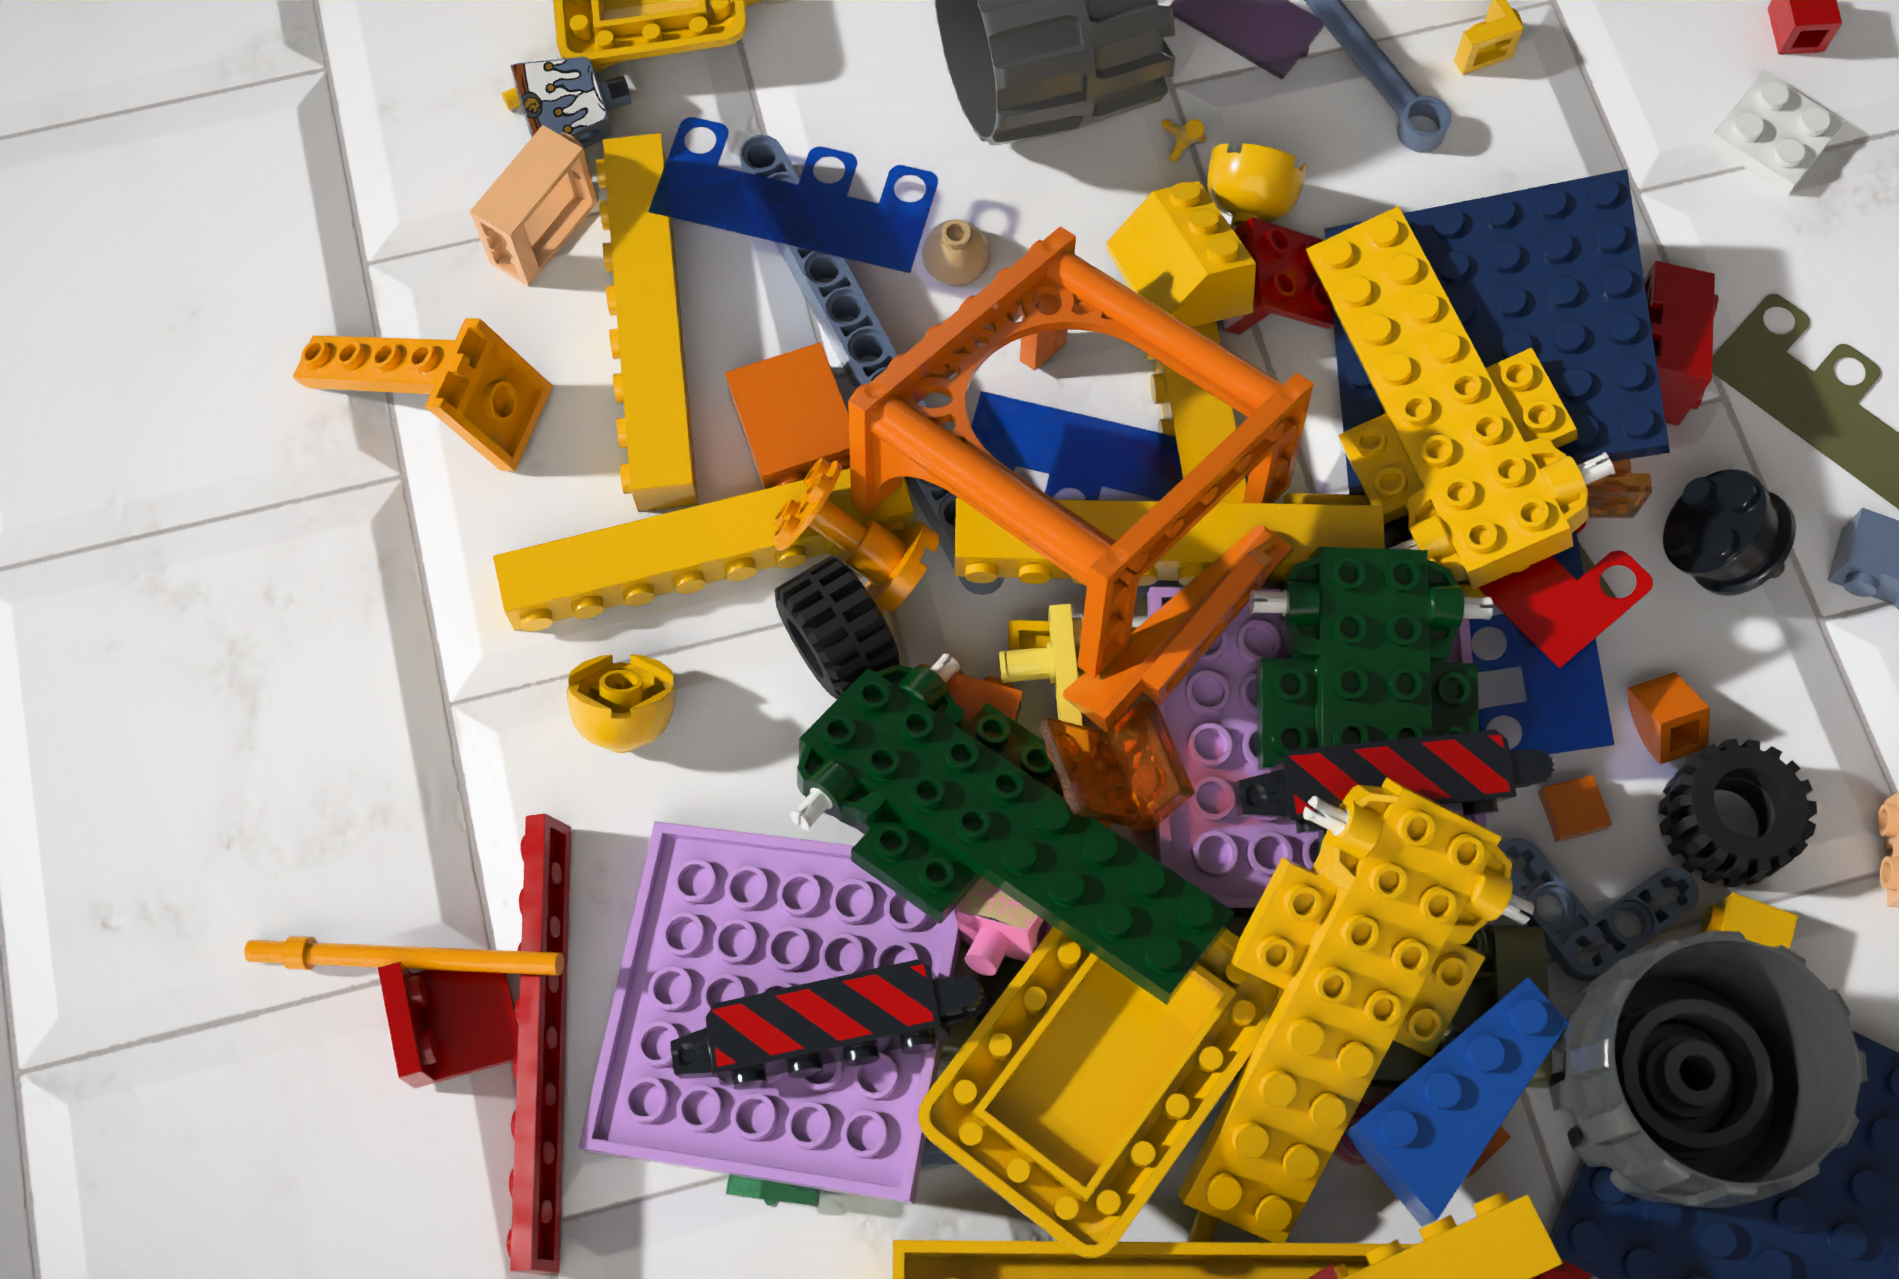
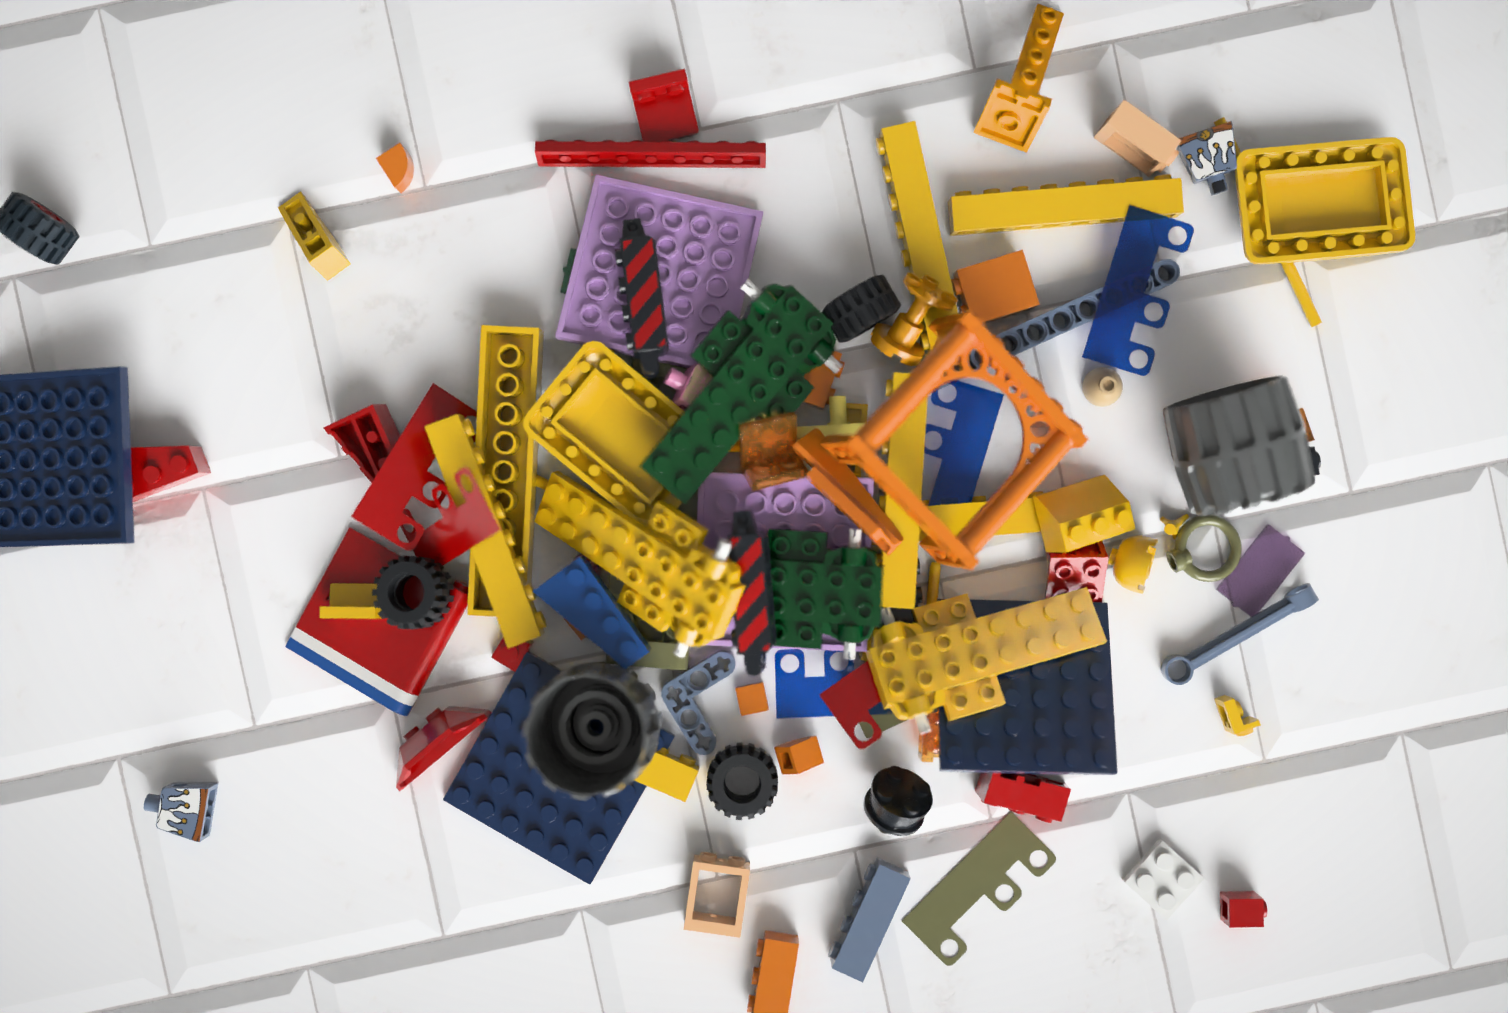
camera: 85 degrees right, 20 degrees up
light orange bar [244,936,564,976] -> none
yellow cylinder [567,654,676,753] -> none
none -> olive piece [1166,514,1242,582]

